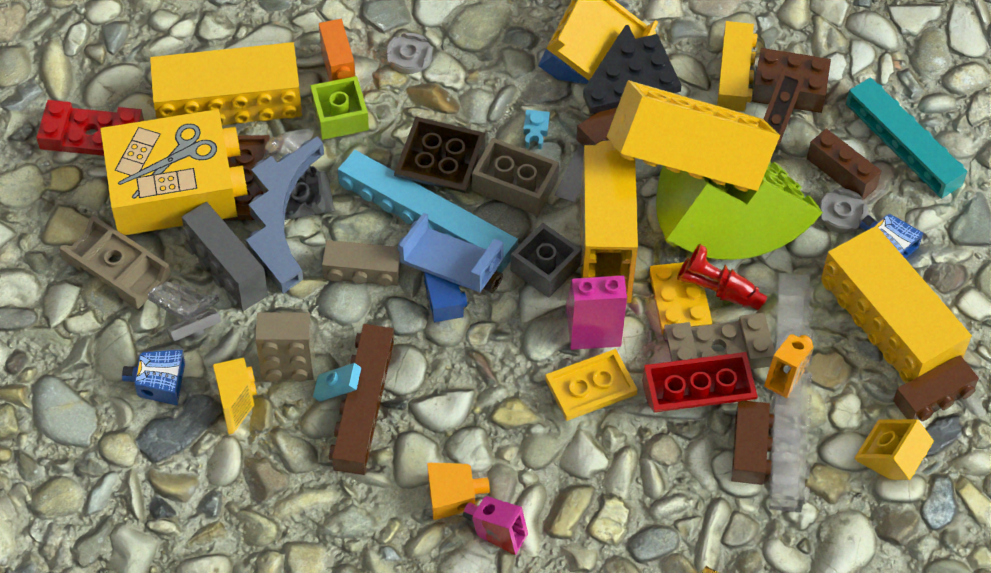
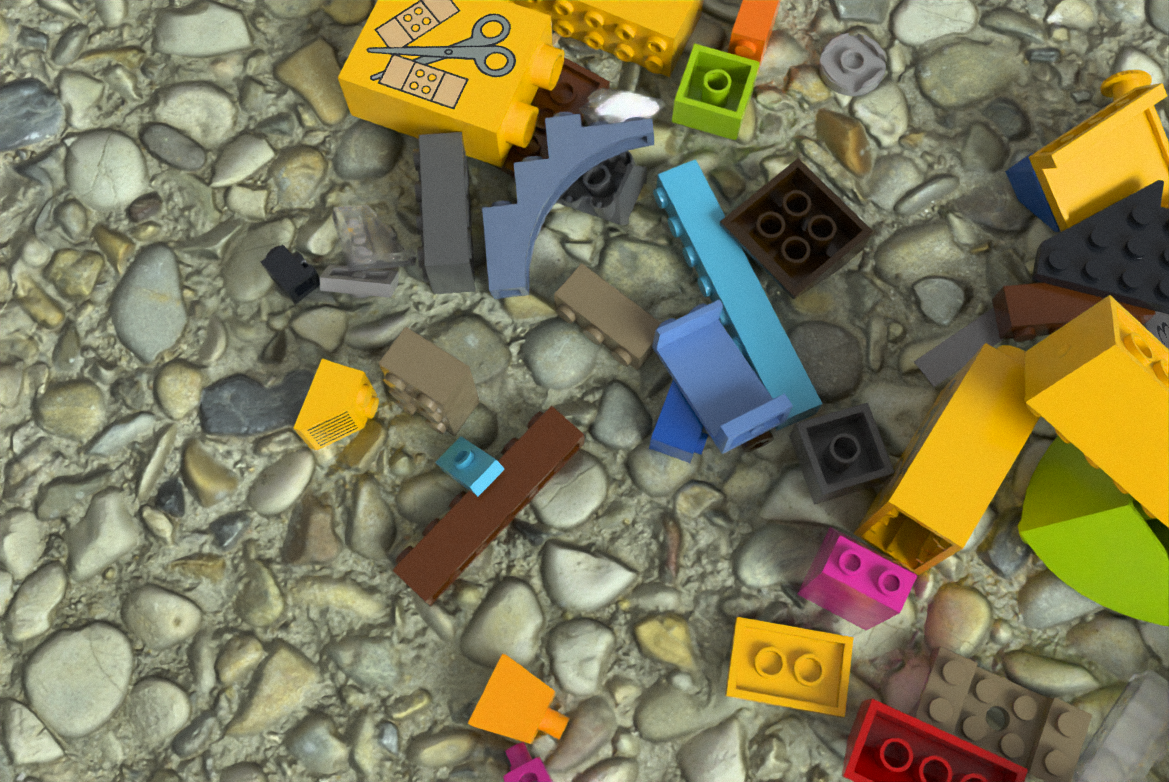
camera: 35 degrees right, 15 degrees up
dark tan piece [59,215,171,309] -> none
torso [122,350,185,405] -> none
dark tan brick [472,138,559,216] -> none
medium azure plate [523,110,550,150] -> none
yellow plate [649,262,712,334] -> none
red piece [677,244,767,311] -> none
none -> black brick [261,245,320,305]

